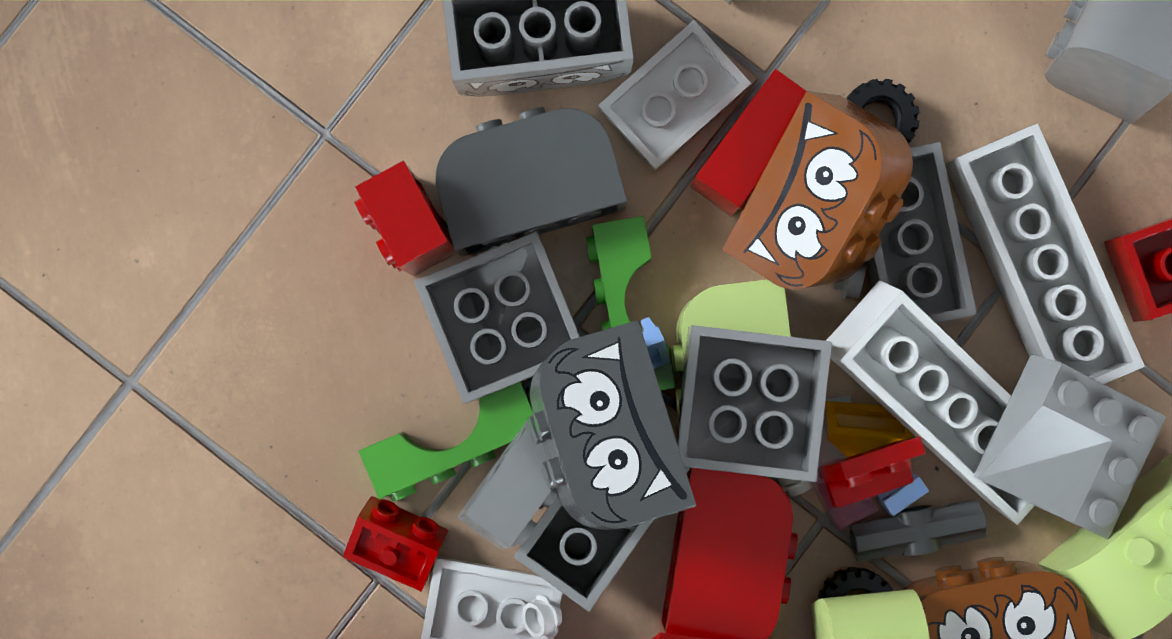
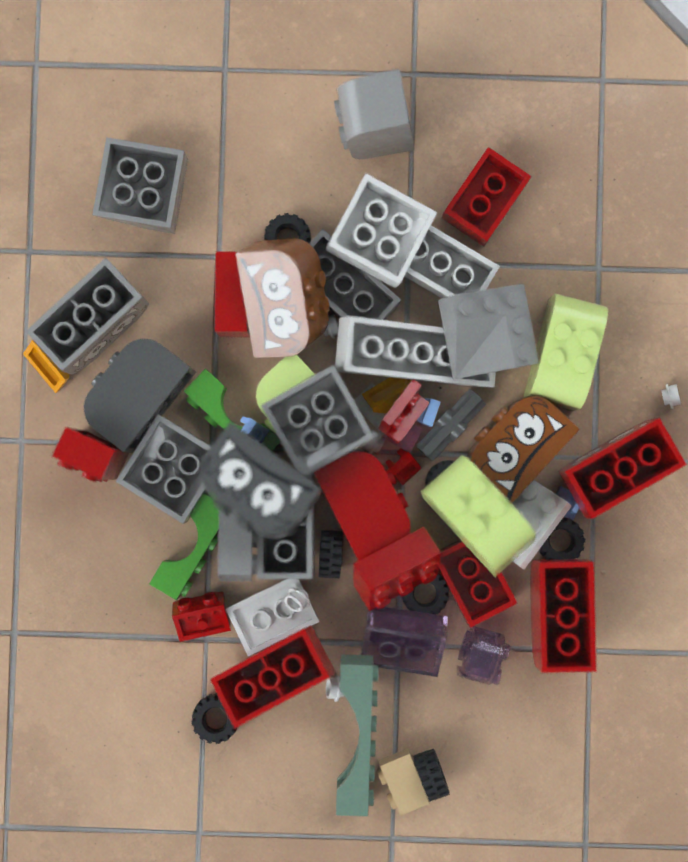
camera: 30 degrees left, 0 degrees up
white plate [598,20,752,171] -> none
none -> light orange slope [23,340,69,393]
none -> black tyre [318,530,343,578]
none -> white slope [325,174,437,288]
none -> red tile [385,448,422,485]

